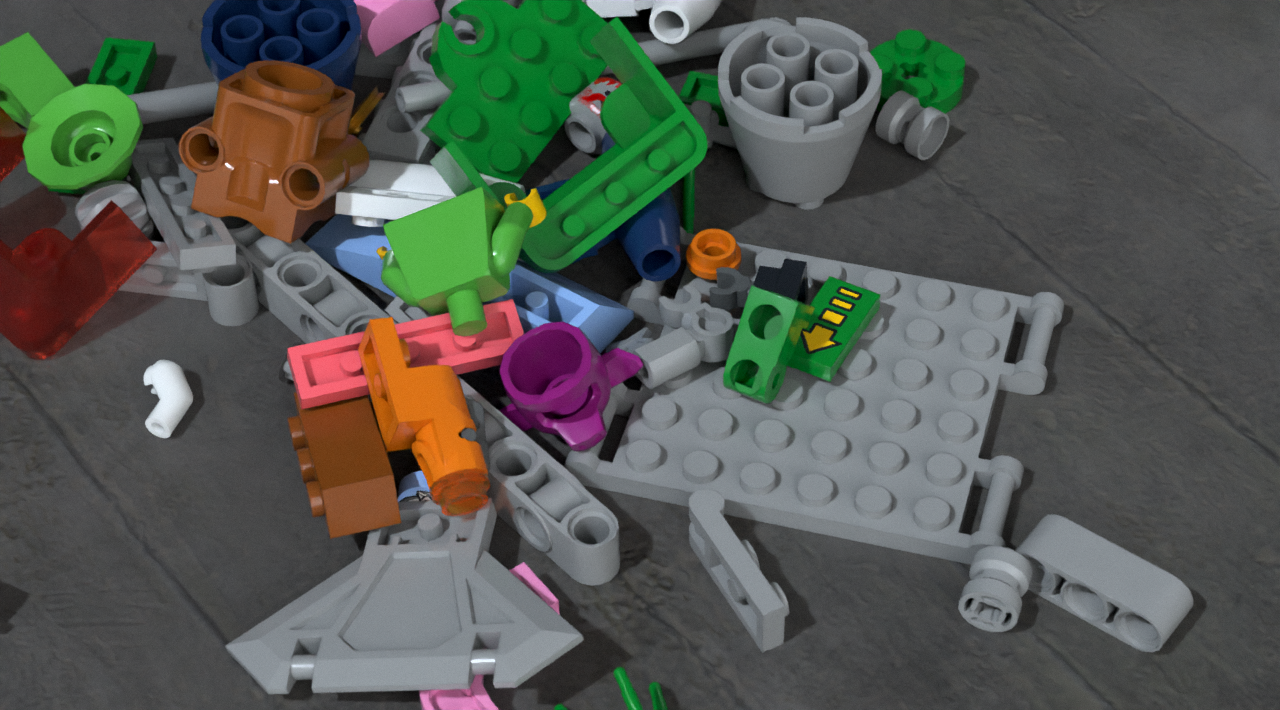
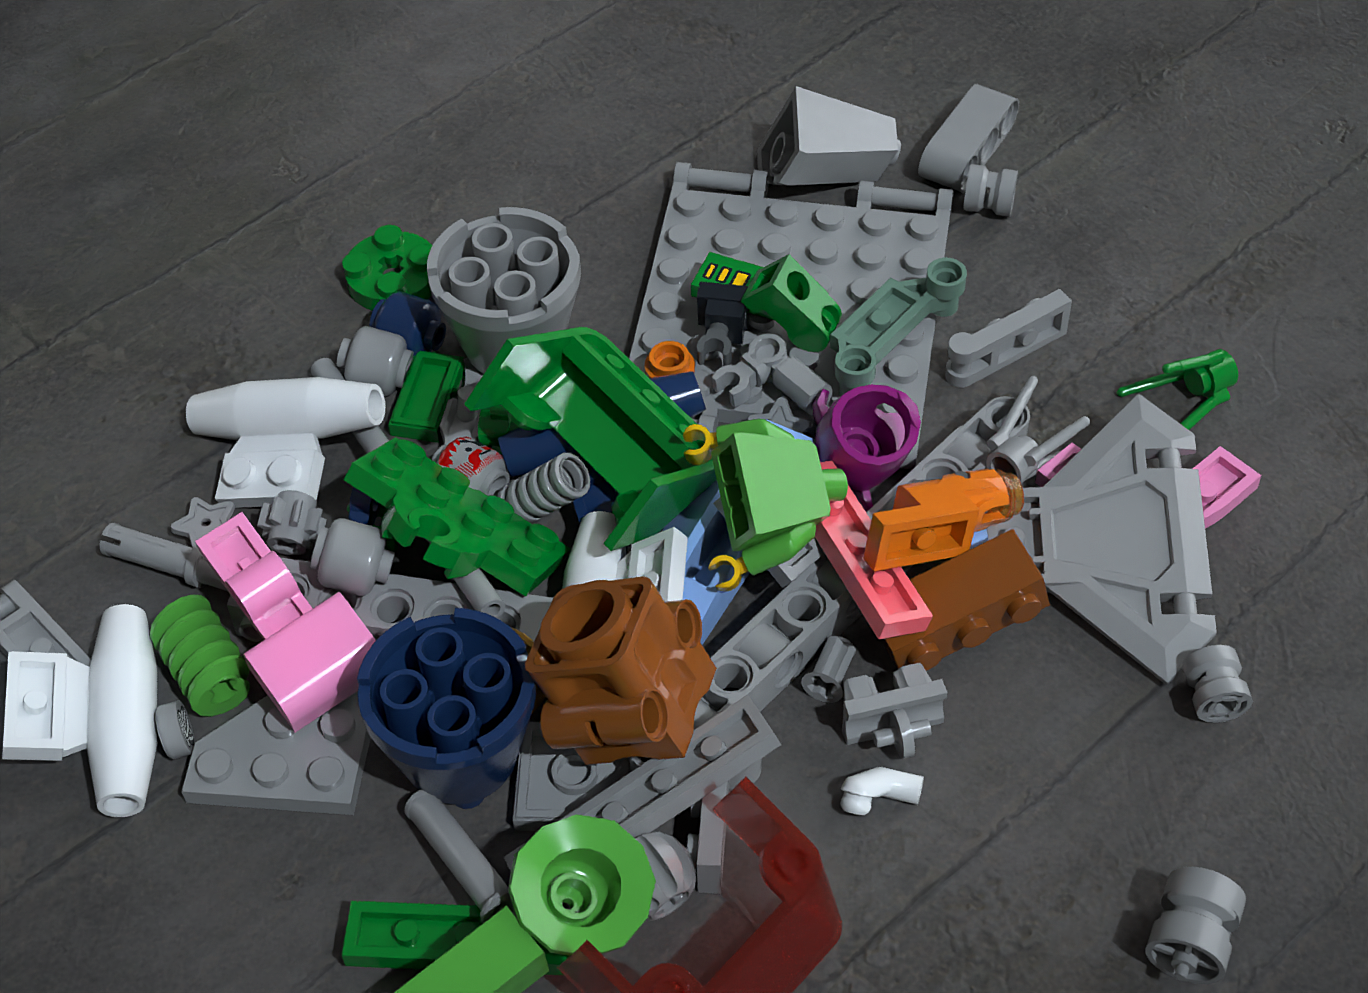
camera: 95 degrees left, 5 degrees up
none -> light grey piece [497,453,590,523]
none -> light grey slope [757,86,901,185]
none -> sand green plate [830,257,967,396]
none -> light grey hips [842,663,947,759]
none -> light grey plant [986,376,1090,488]
none -> light grey wheel [1182,645,1253,723]

